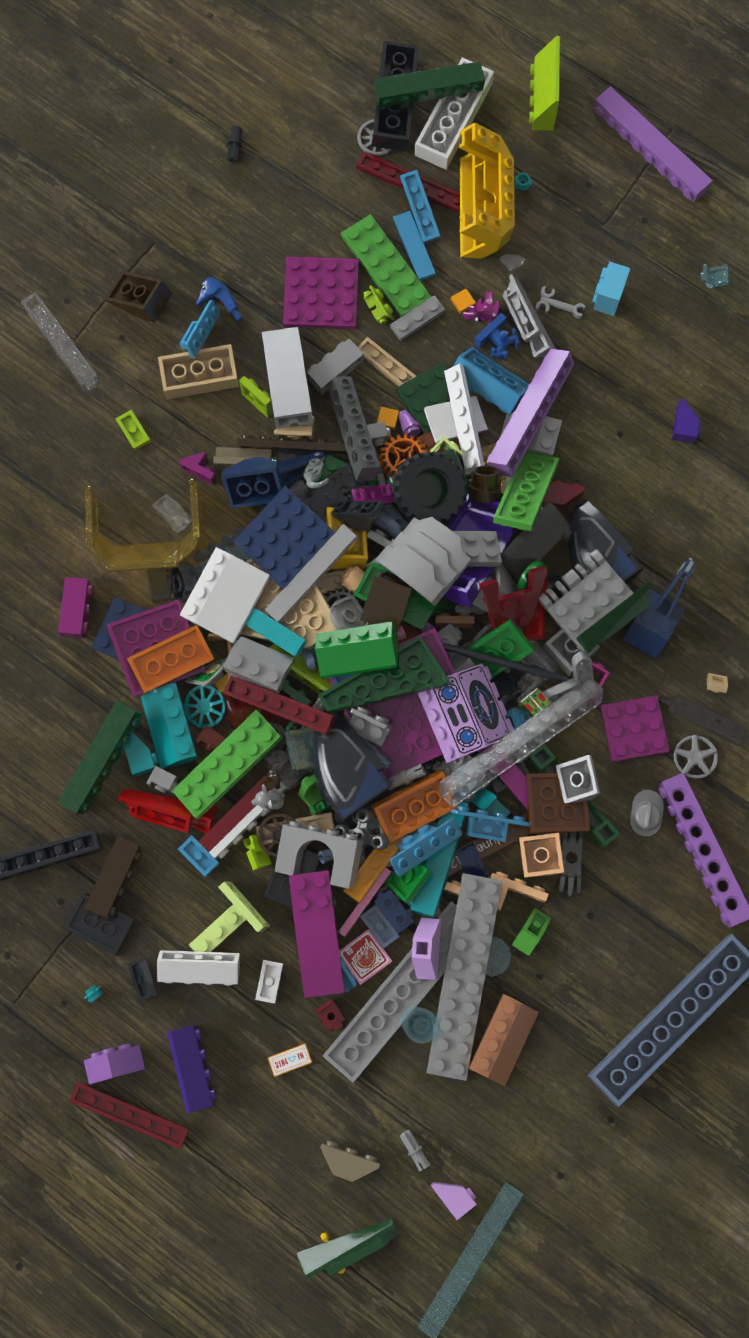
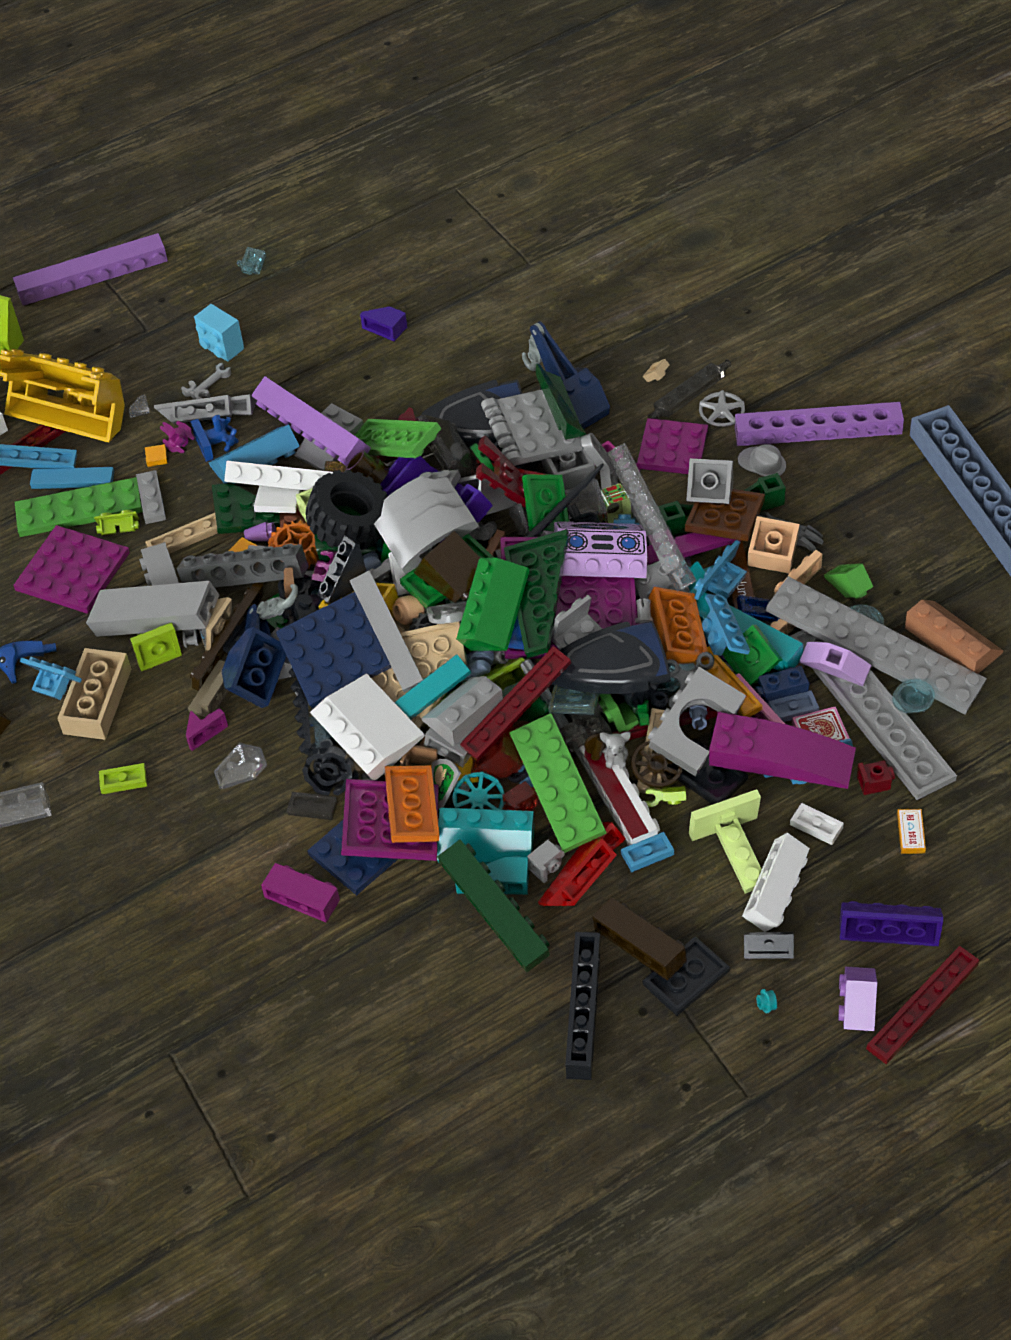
camera: 65 degrees left, 25 degrees down
clear yellow piece [85,478,202,572] -> none
none -> medium nougat tile [284,568,294,599]

